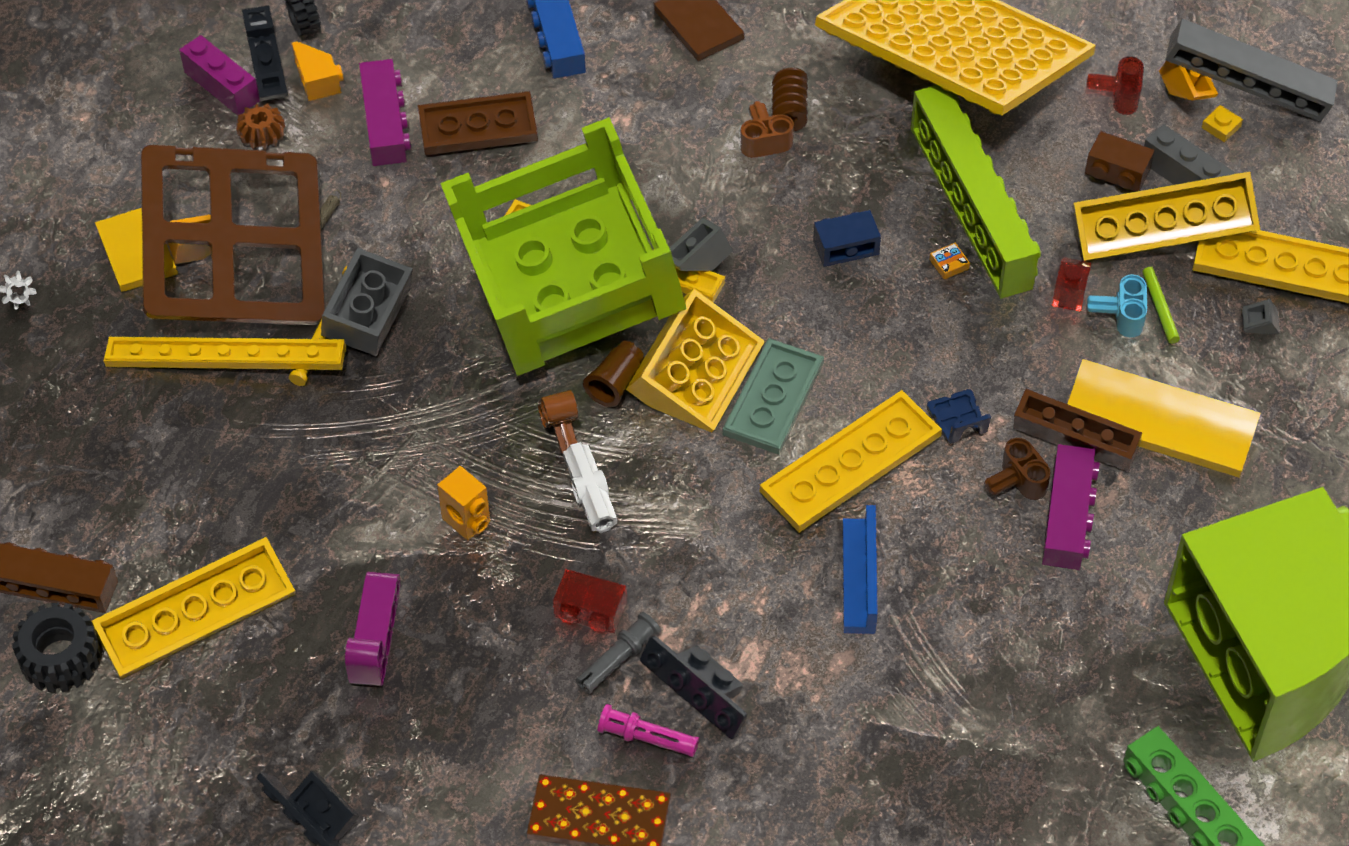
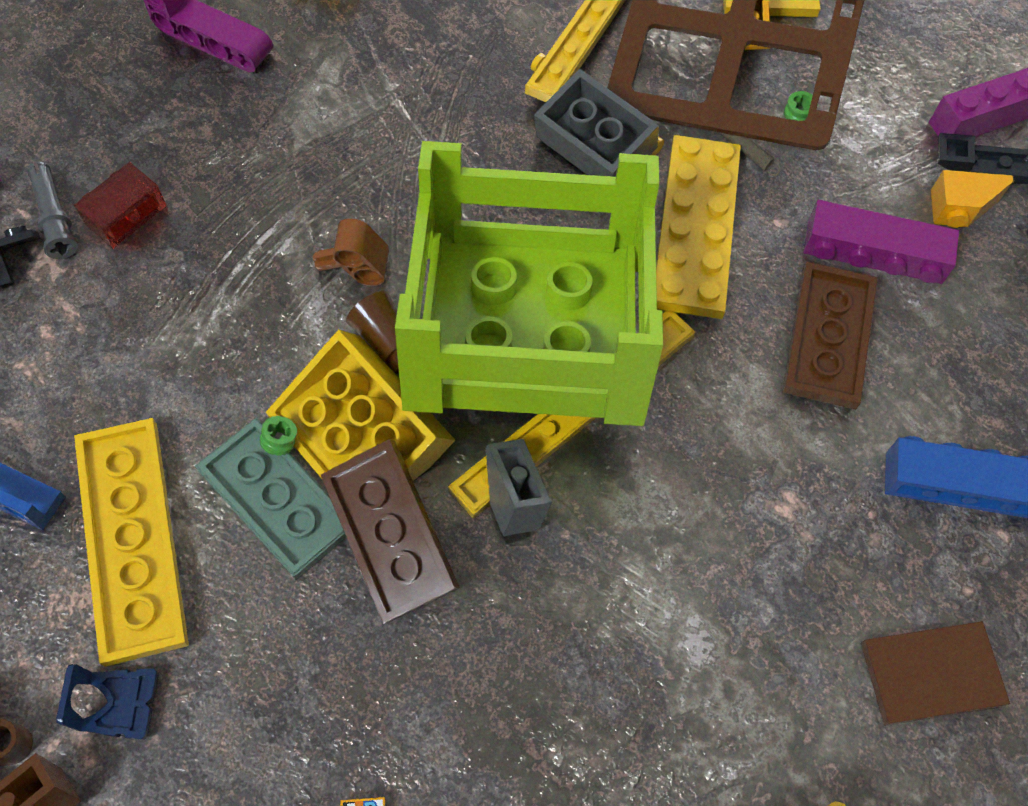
camera: 110 degrees right, 10 degrees up
dark orange gear [236,103,285,151] -> none
light orange brick [437,466,490,541] -> none
white piece [563,442,617,533] -> none
dark orange beam [740,101,794,158] -> none
reddish brown piece [772,67,808,131] -> none
dark blue brick [813,210,881,267] -> none
none -> bright green bush [260,416,297,456]
none -> reddish brown plate [321,439,460,624]
none -> yellow plate [656,135,741,319]
none -> bright green bush [784,91,818,121]

